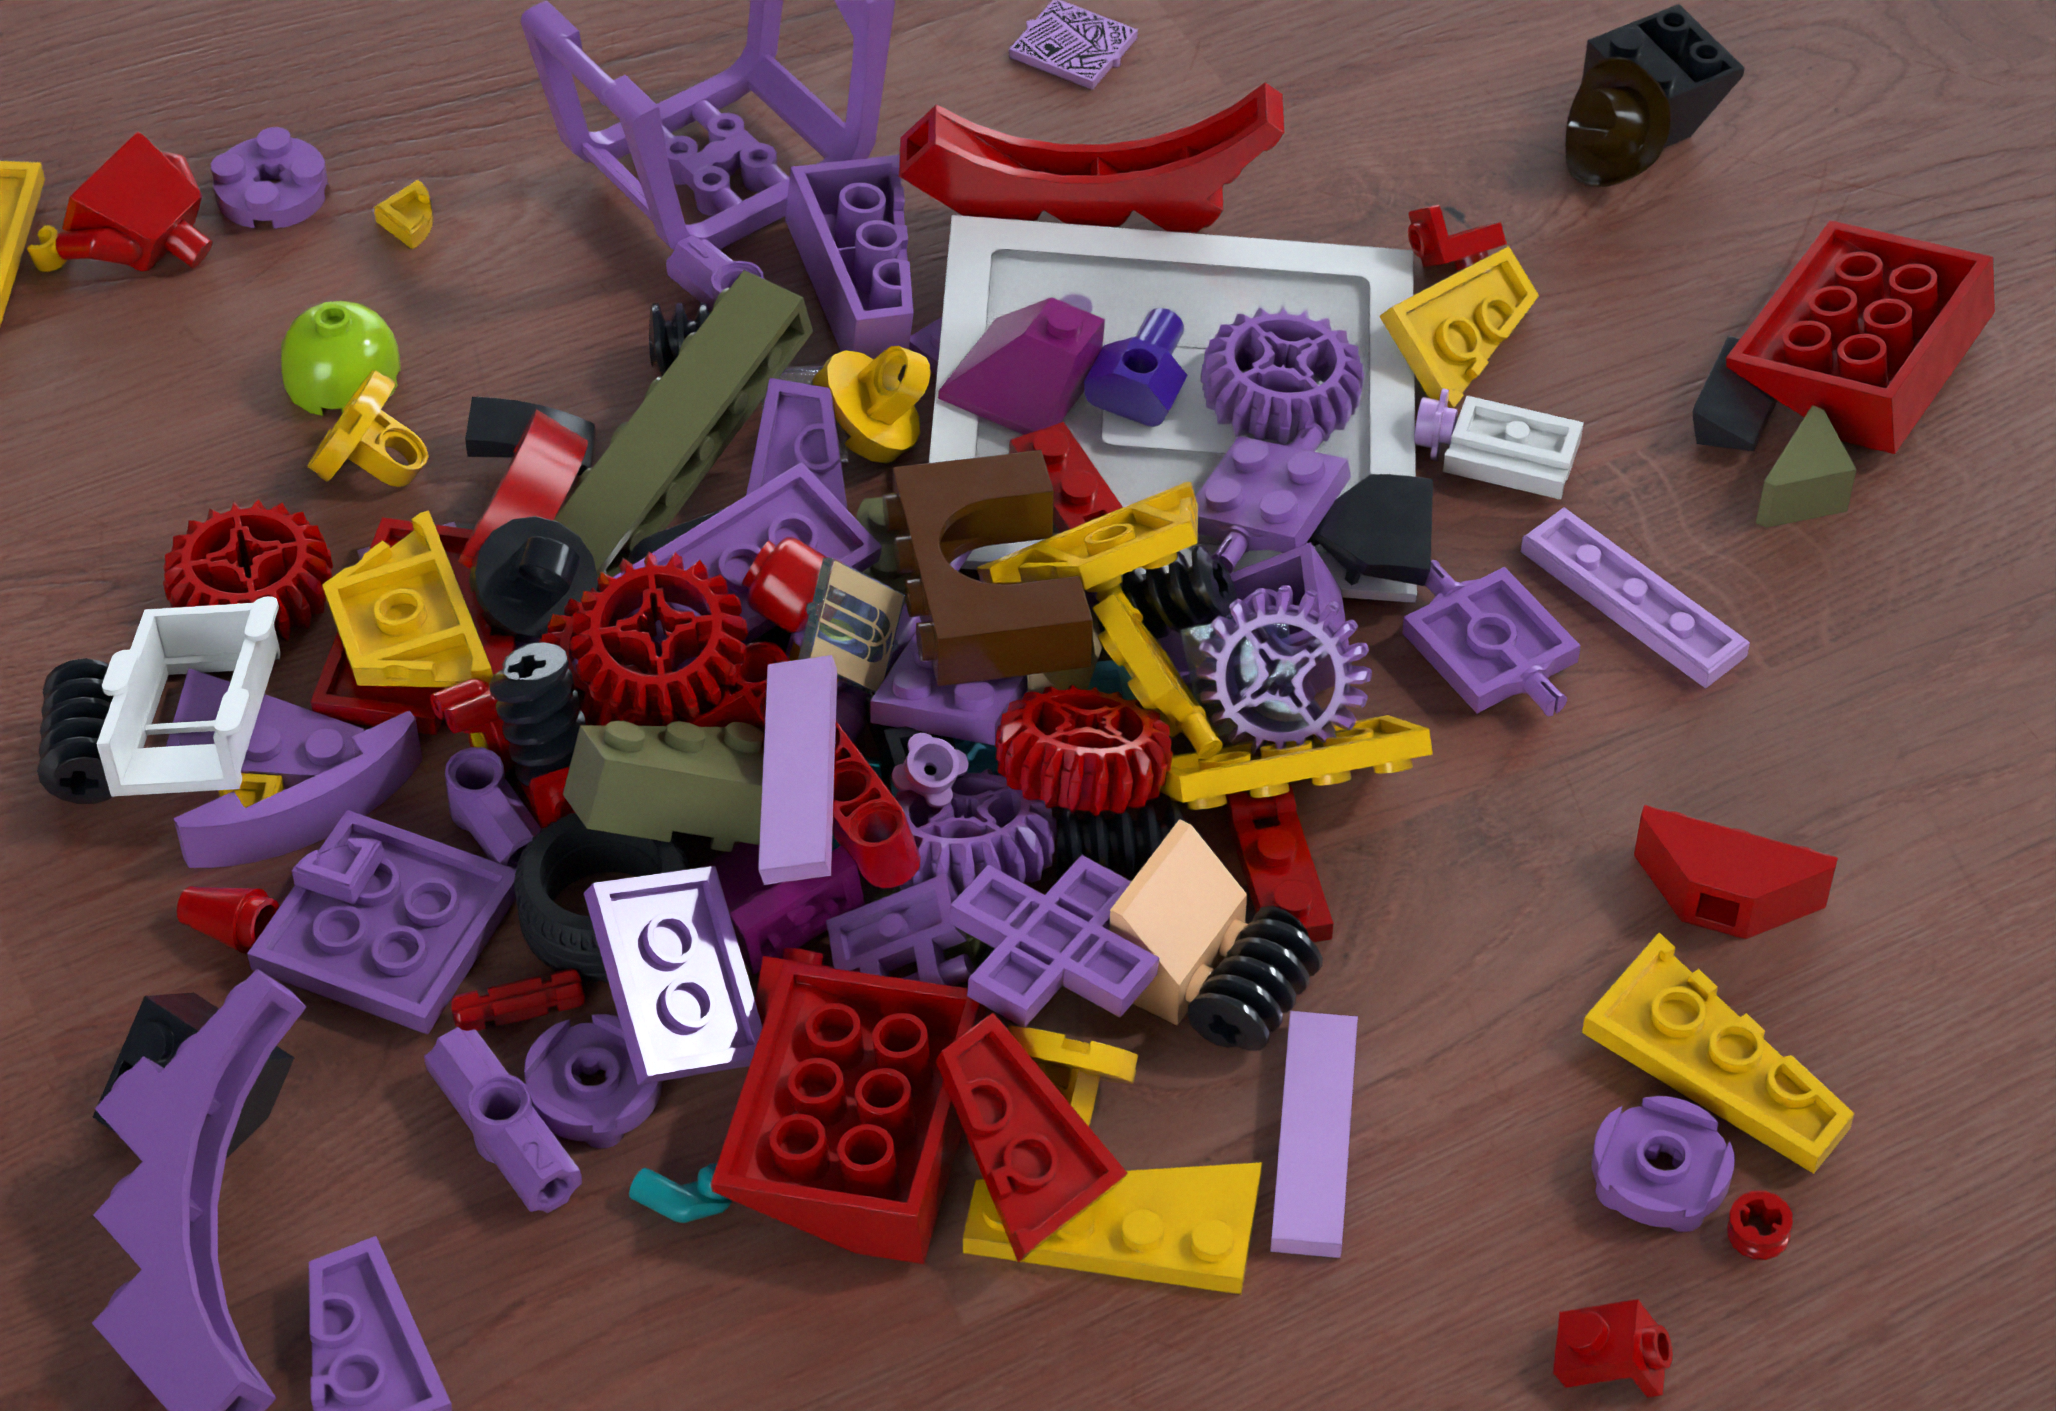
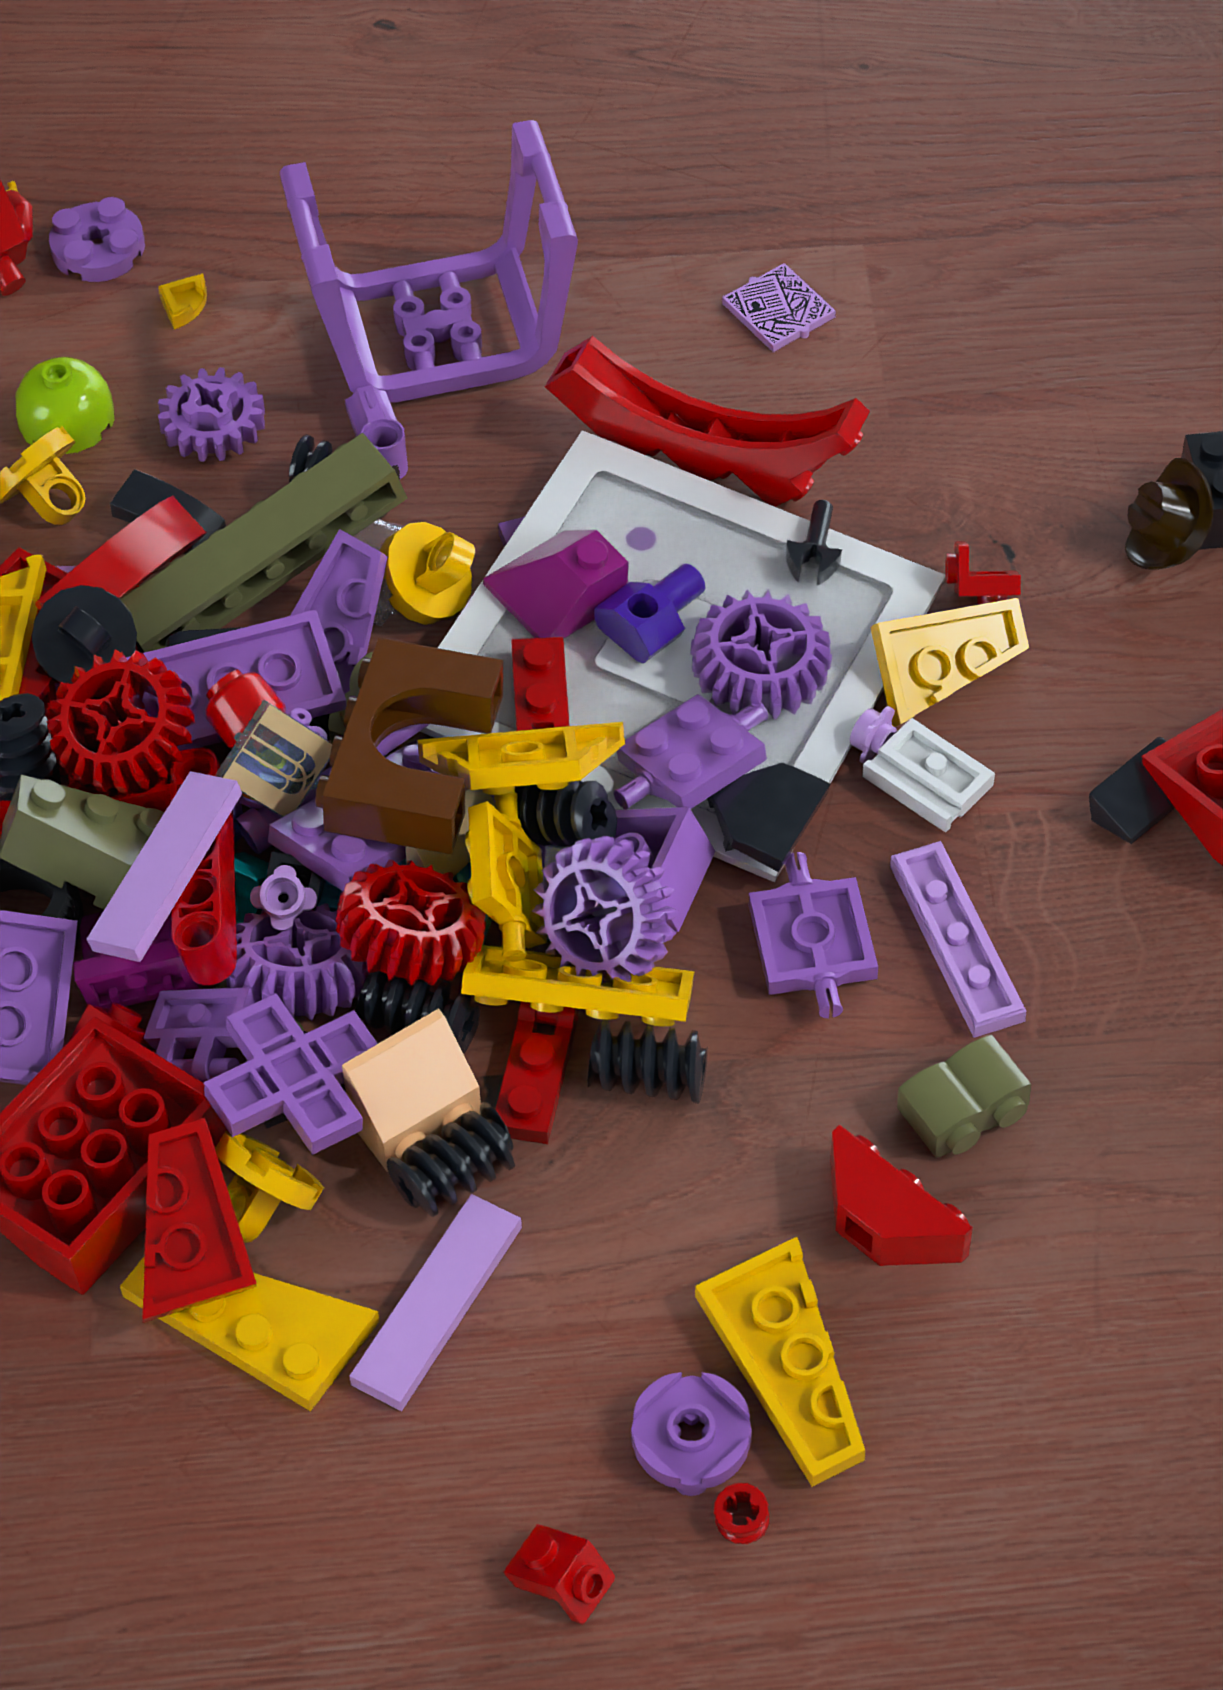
camera: 25 degrees right, 5 degrees up
medium lavender wedge [785,155,914,366] -> none
olive slope [1756,405,1856,528] -> none
none -> medium lavender gear [158,367,265,462]
none -> black piece [587,1019,708,1104]
none -> black bar [785,500,842,586]
none -> olive brick [897,1035,1031,1158]

